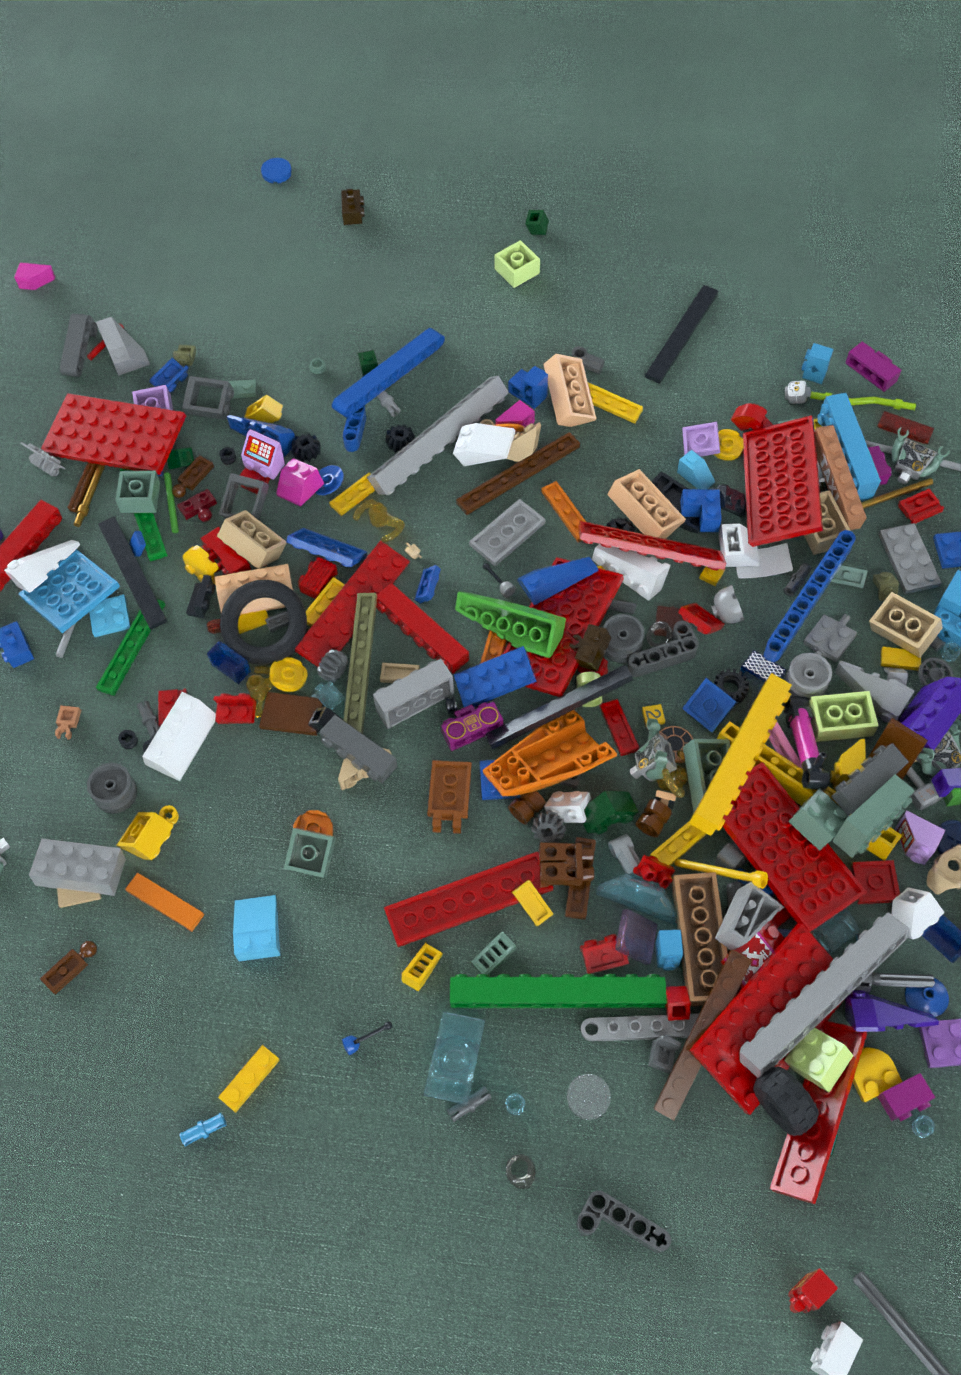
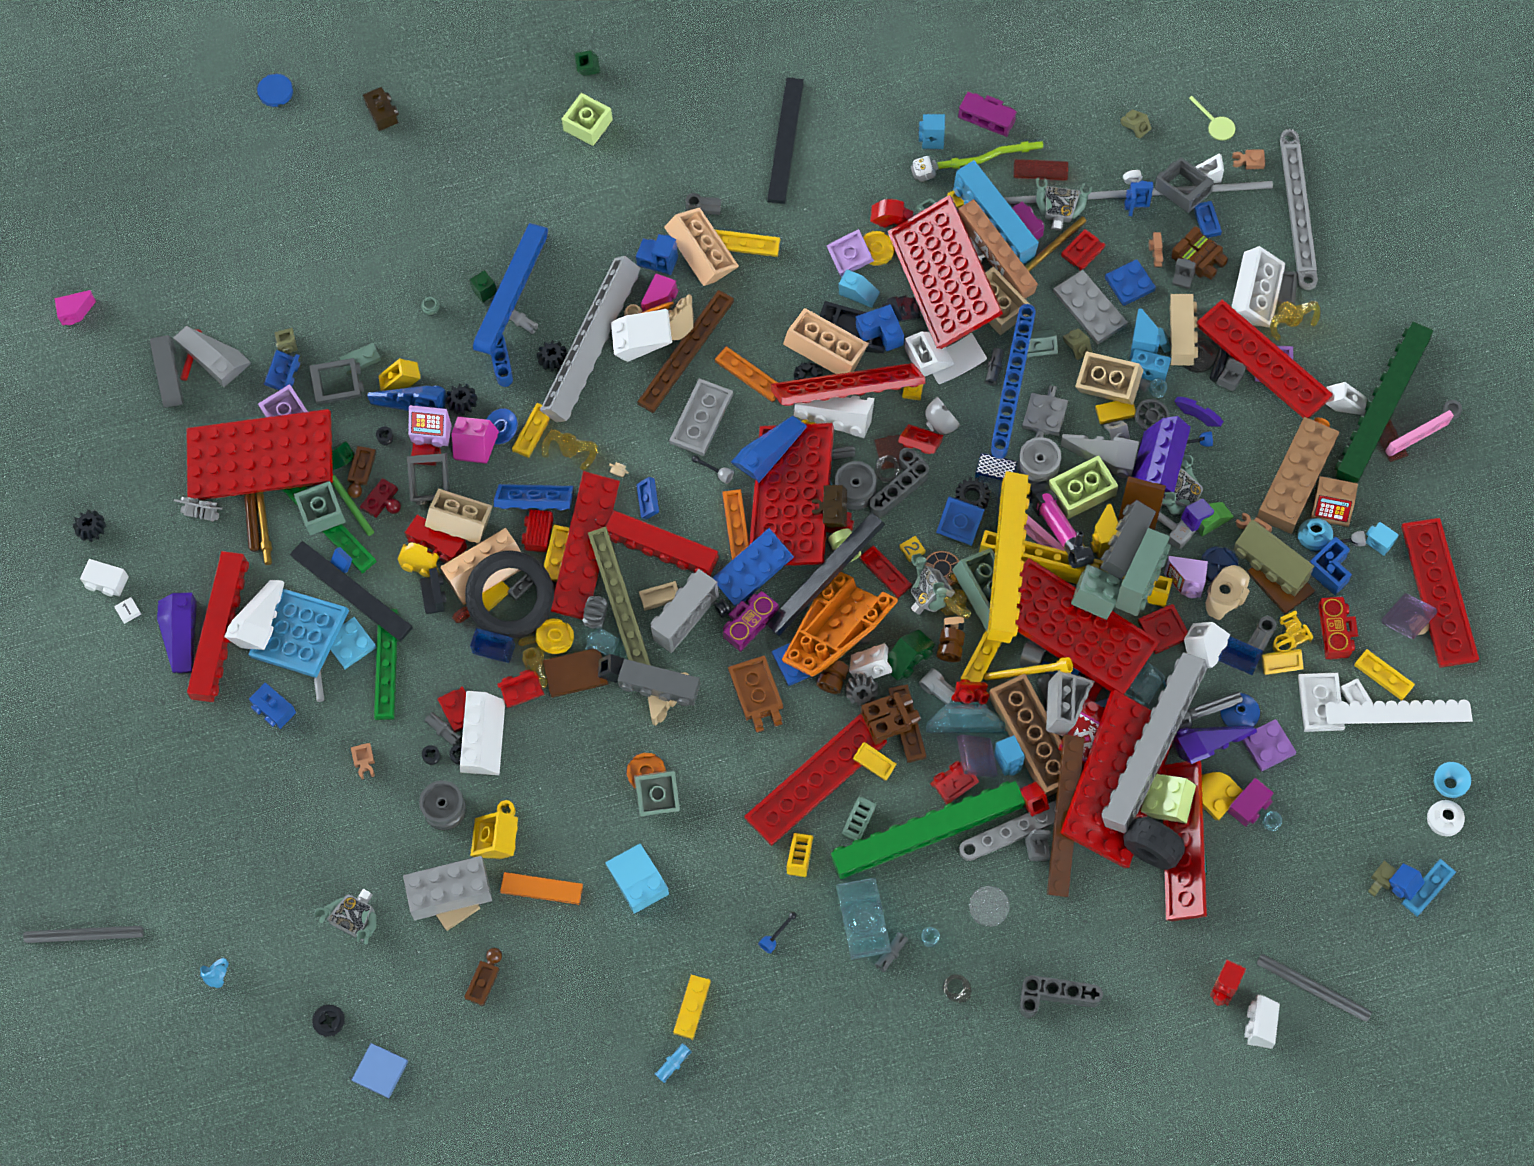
camera: 20 degrees left, 5 degrees up
bright green wedge [455,591,566,658] -> none

